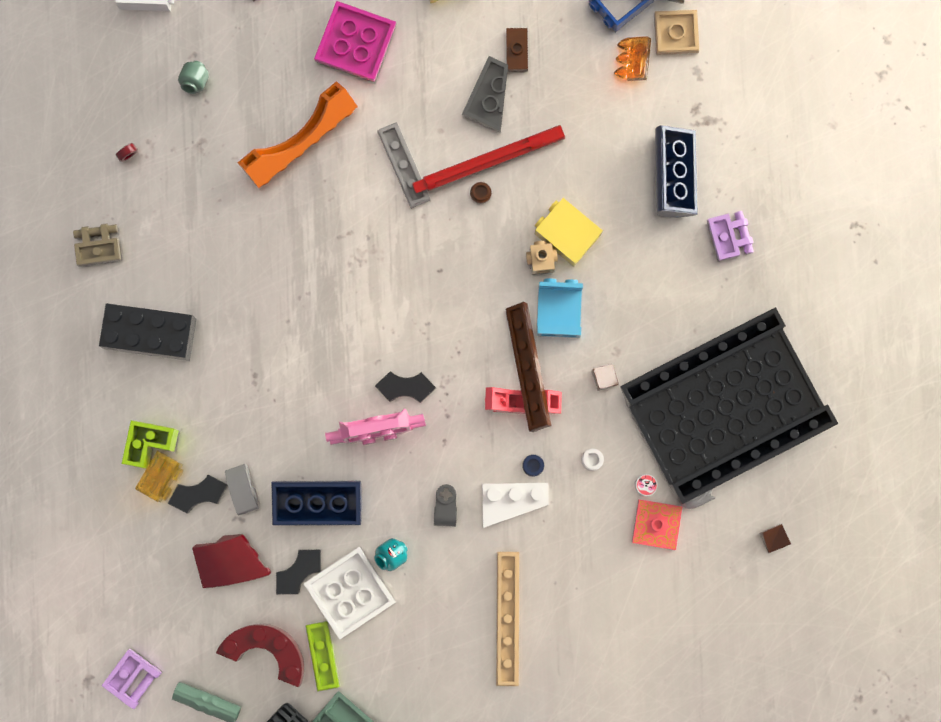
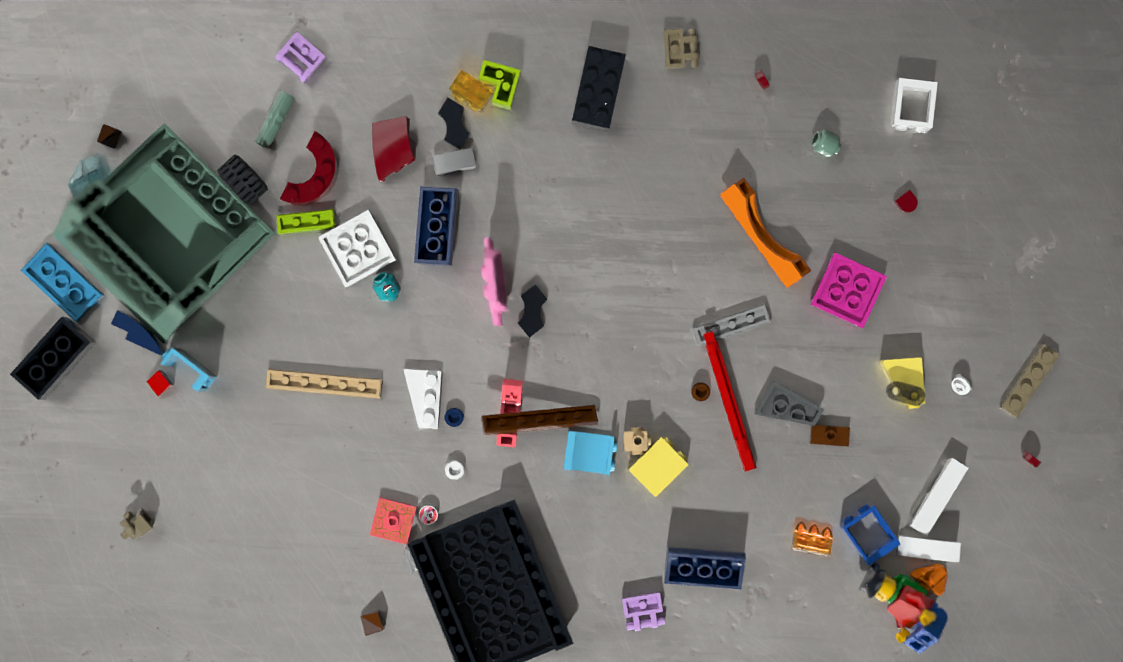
camera: 95 degrees right, 5 degrees up
black tile [276,550,321,594] -> none
dark grey piece [434,484,457,527] -> none
slope [592,364,619,391] -> none
tan tile [654,10,699,55] -> none

